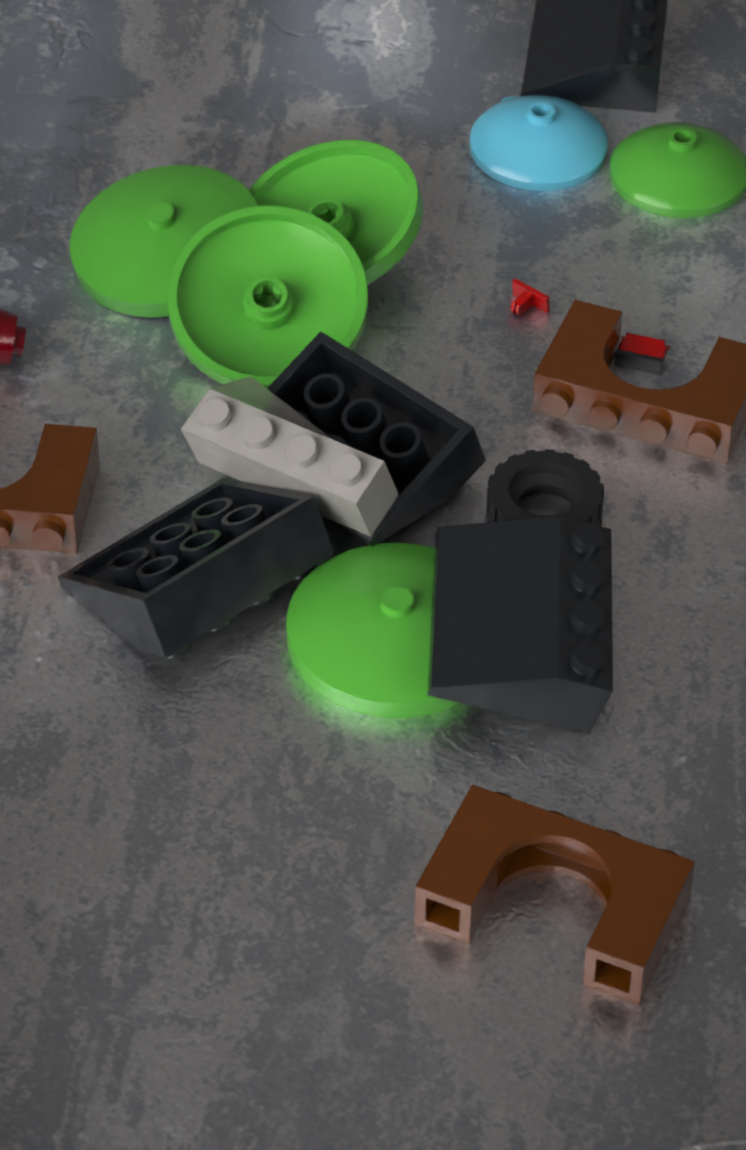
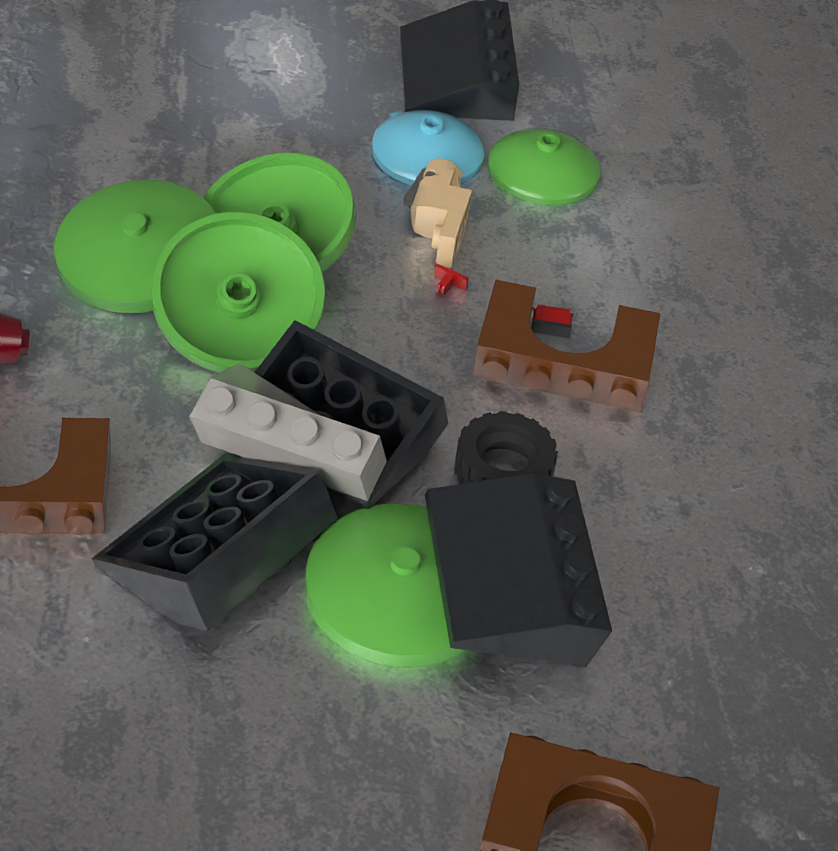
camera: 15 degrees left, 0 degrees up
none -> tan plate [404,158,472,269]

